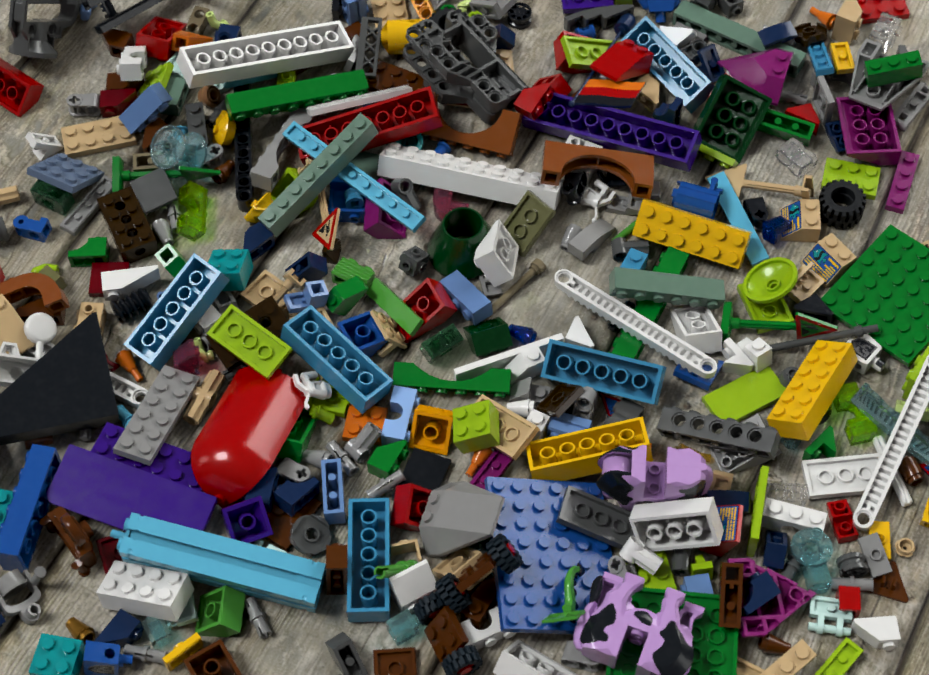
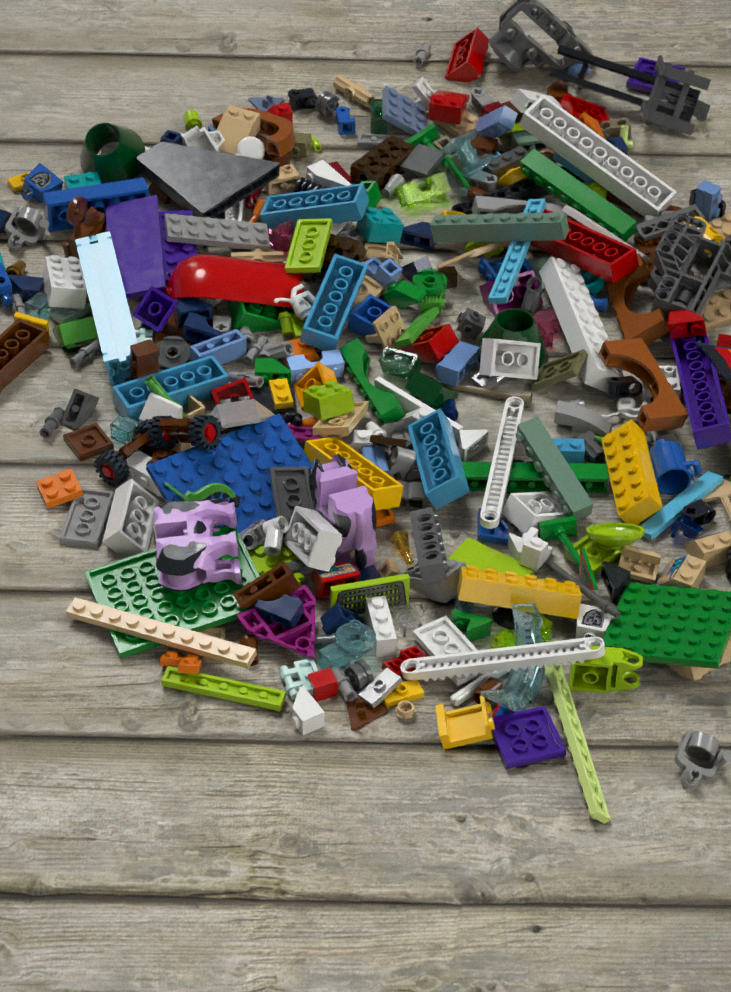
camera: 60 degrees right, 15 degrees down
green arch [68,237,110,267] -> none
none -> yellow plate [269,378,293,410]
none -> black arm [282,412,303,426]
none -> green tile [412,269,447,296]
none -> red slope [428,90,470,124]

